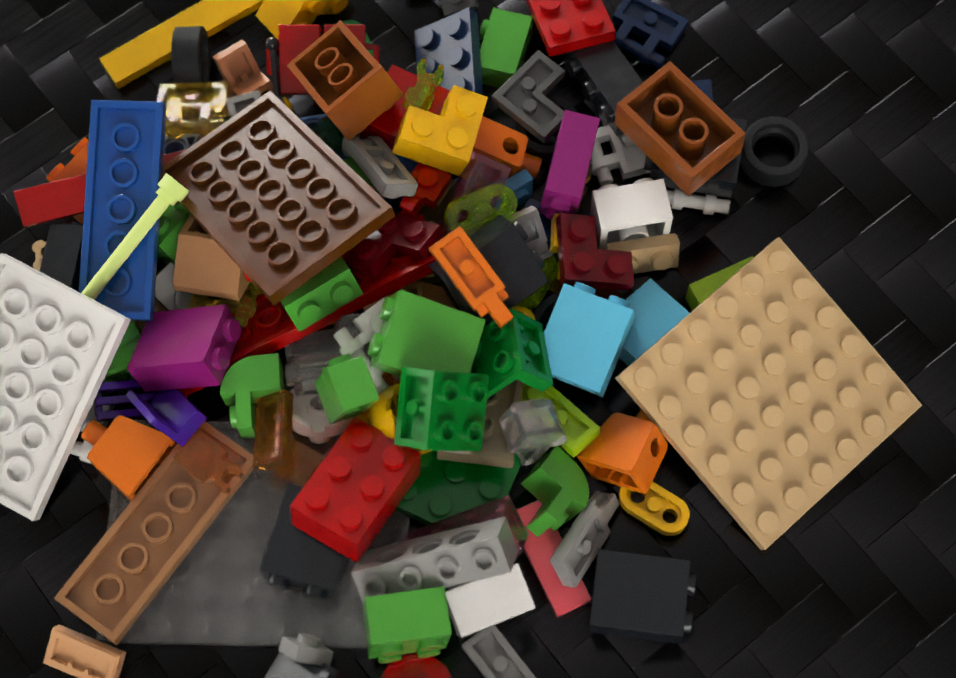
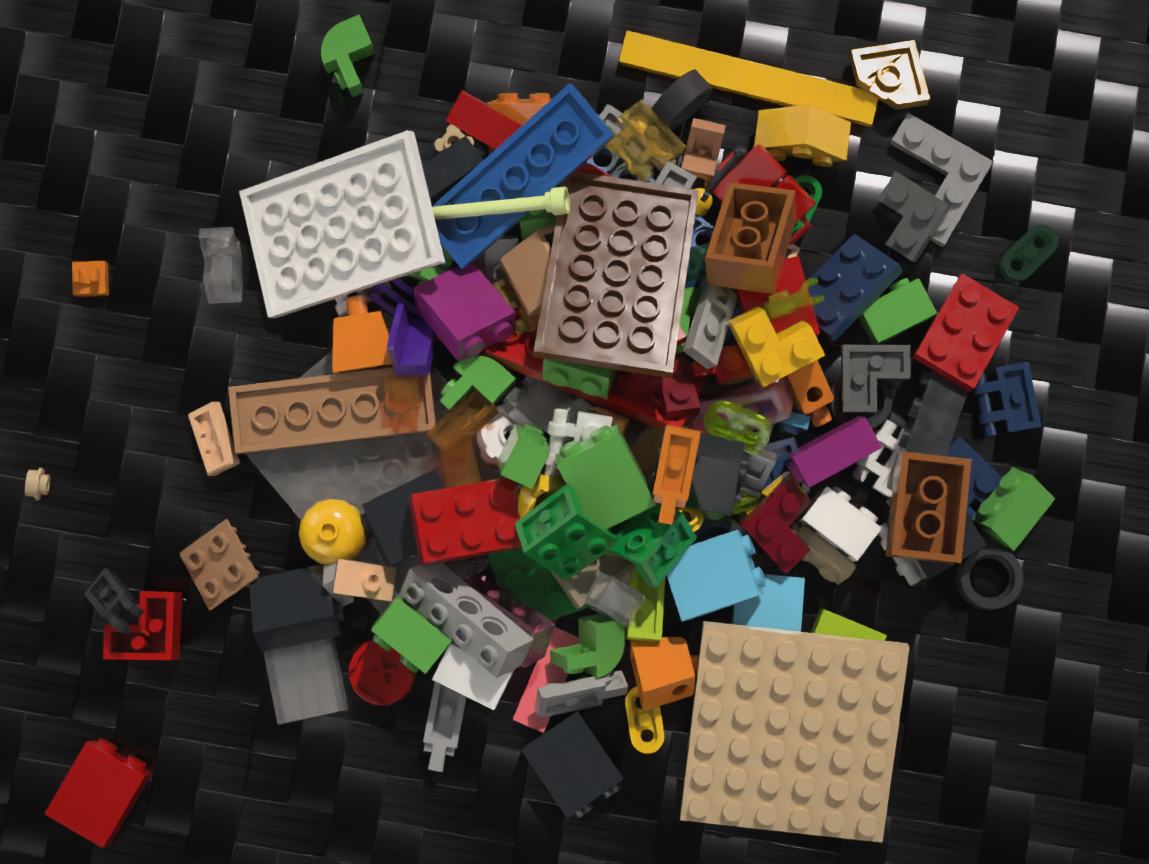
camera: 45 degrees right, 15 degrees up
none -> yellow cylinder [299,499,367,564]
none -> light nougat plate [333,559,397,601]
none -> bright green brick [972,467,1055,551]

